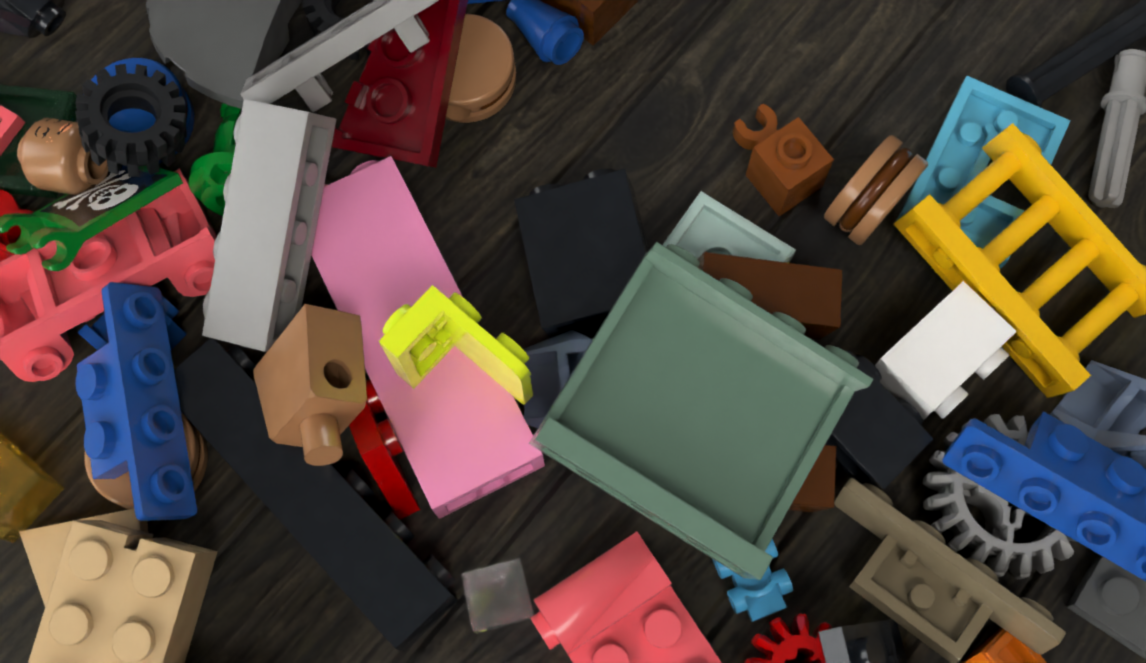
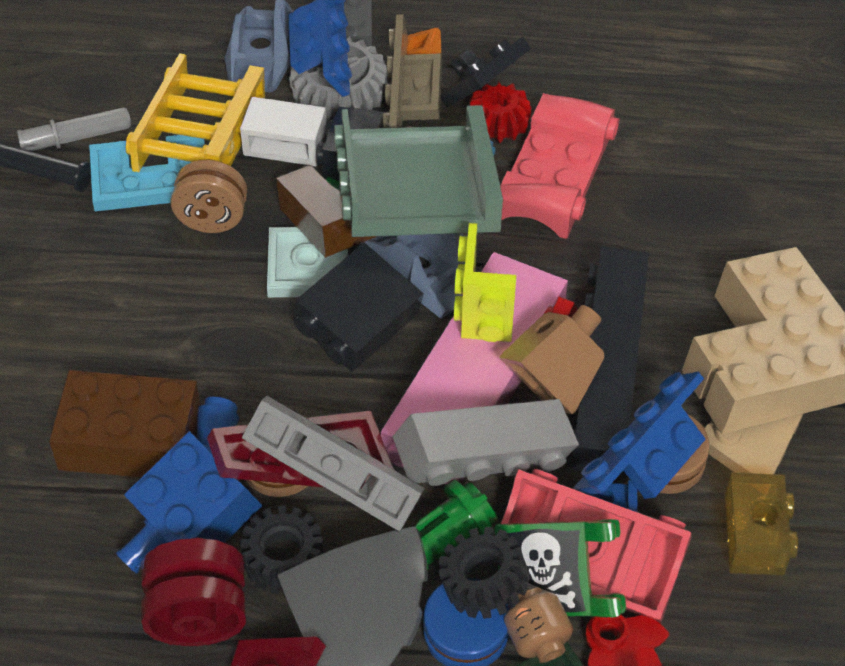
camera: 130 degrees left, 20 degrees down
clear slope [461,558,534,634] -> none
dark orange brick [733,104,834,216] -> none

